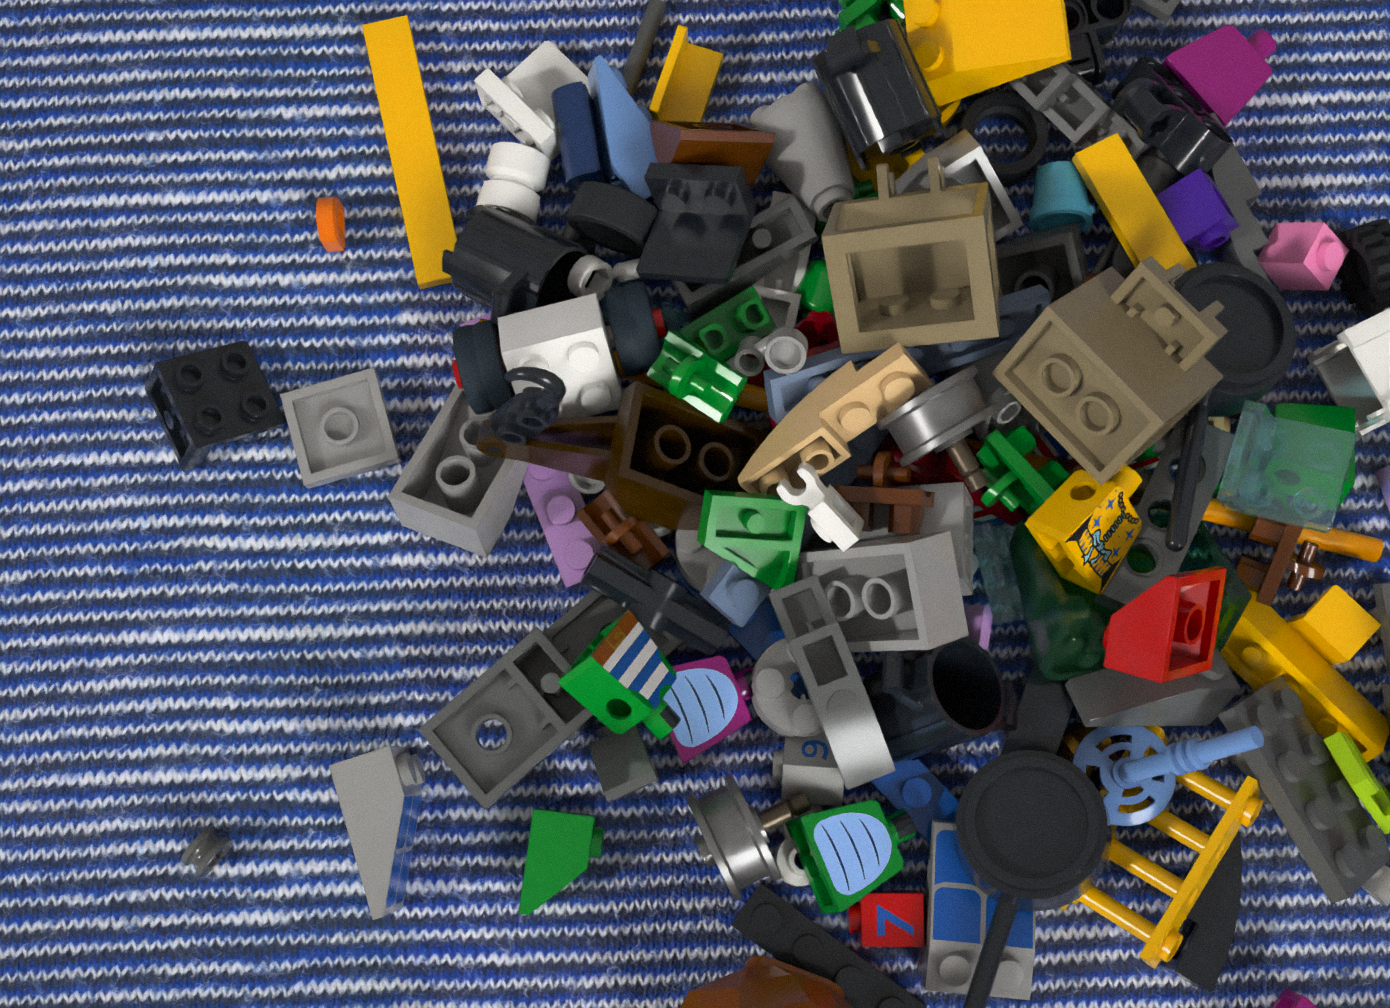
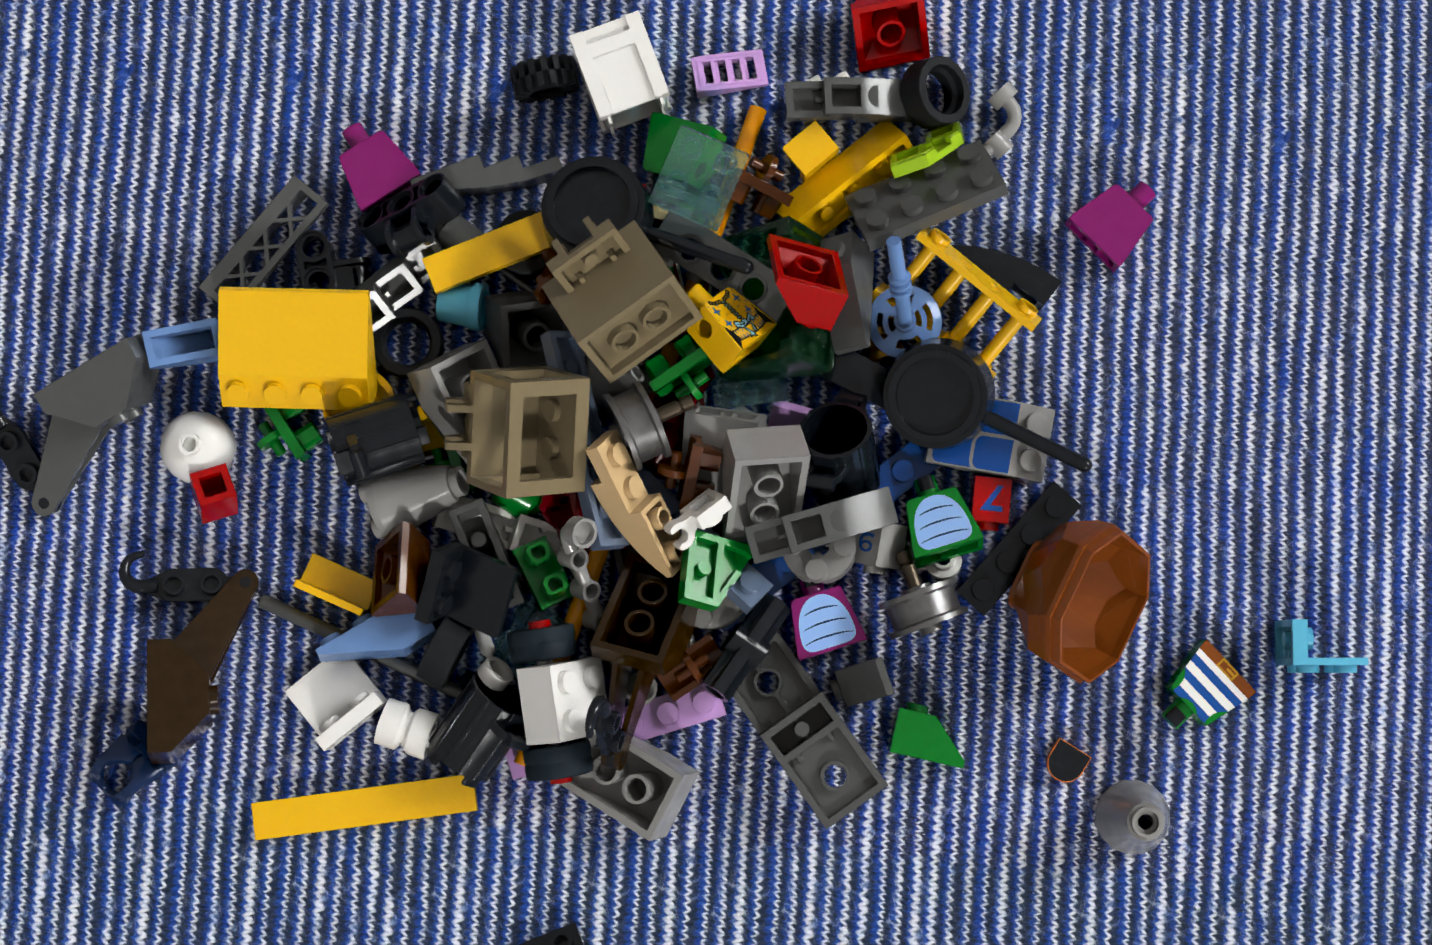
camera: 80 degrees left, 5 degrees up
light grey plate [280,367,402,489] -> none
orange tile [316,197,346,252] -> none
light grey slope [329,746,425,920] -> none
dark blue brick [551,81,606,191] -> none
torso [557,610,681,740] -> none
green hips [647,331,748,423] -> none
dark purple brick [1156,168,1240,252] -> none
bright pink brick [1258,222,1349,291] -> none

